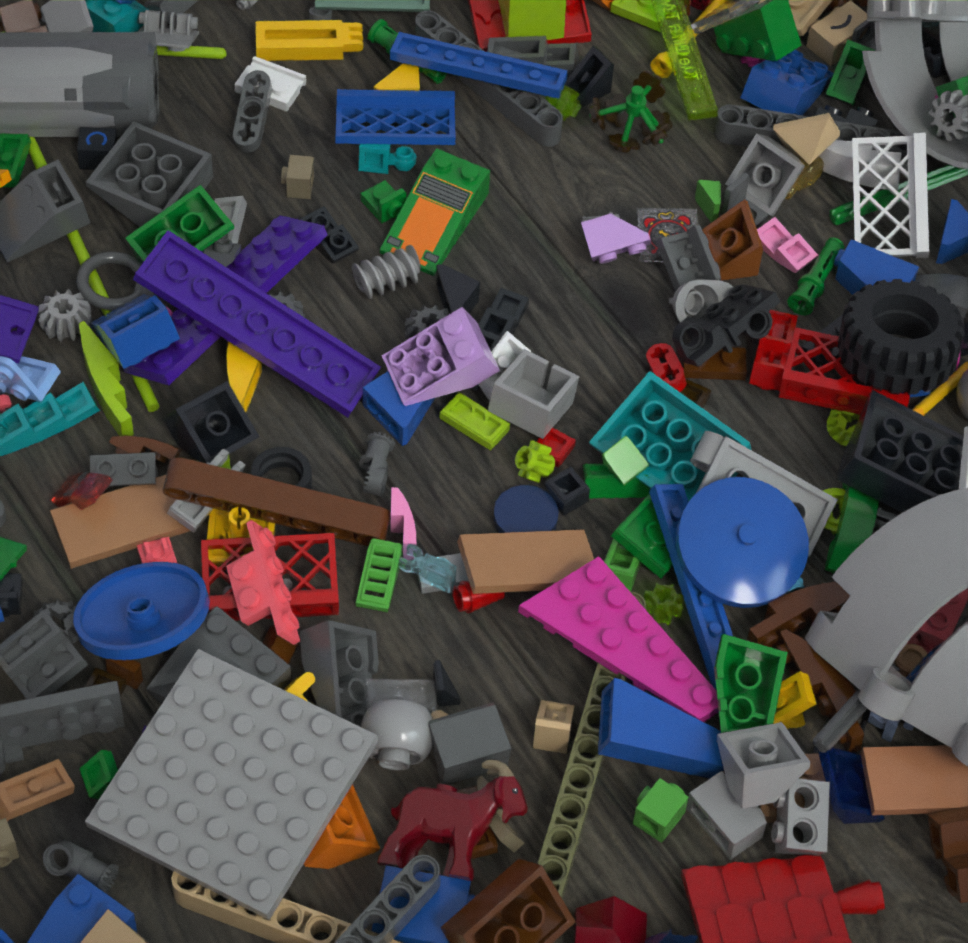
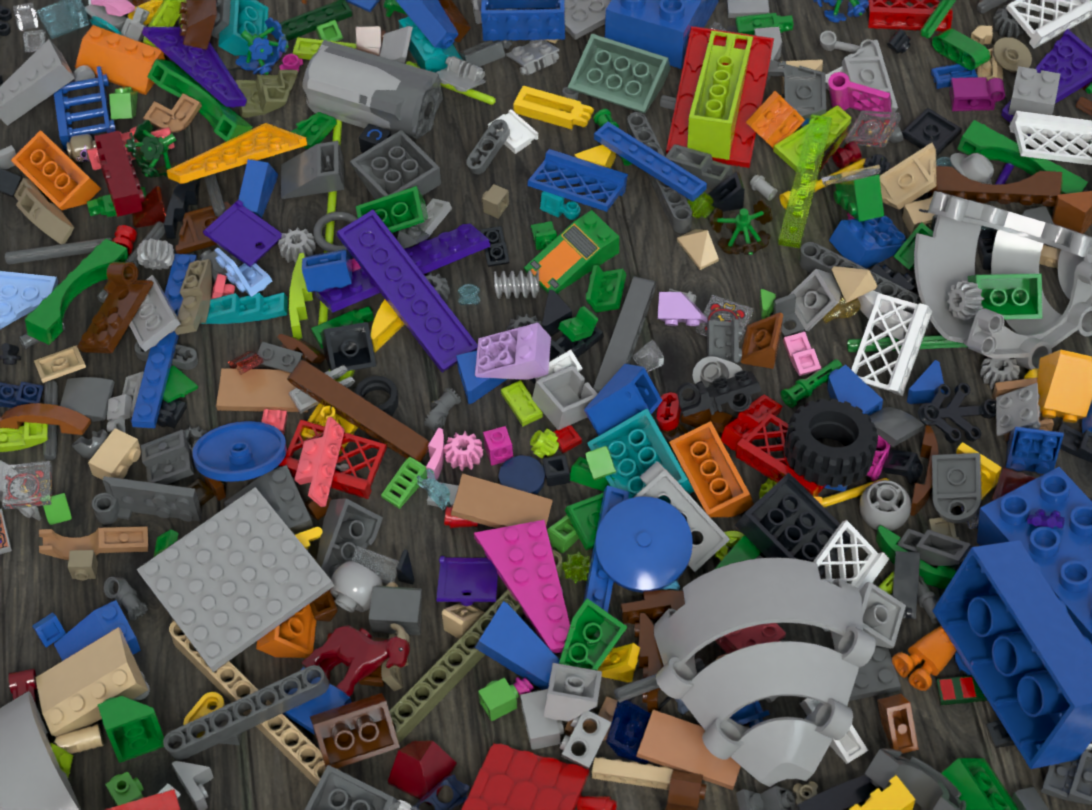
camera: 30 degrees right, 0 degrees up
none -> reddish brown slope [309,590,338,622]
none -> green hinge [311,307,374,349]
none -> dark purple container [436,556,498,606]
none -> bright pink gear [444,431,483,471]
none -> clear light blue plate [458,284,480,305]
none -> dark pink brick [483,426,513,466]
none -> dark pink plate [513,677,534,695]
none -> green bracket [558,306,598,342]
none -> blue slope [584,364,663,436]
none -> green bracket [586,265,627,312]
none -> tan piece [592,757,673,790]
none -> dark grey beam [593,276,656,394]
none -> clear slope [633,340,664,372]
none -> orange slope [669,421,754,517]
none -> tan slope [677,229,719,270]
none -> light grey pin [750,175,777,201]

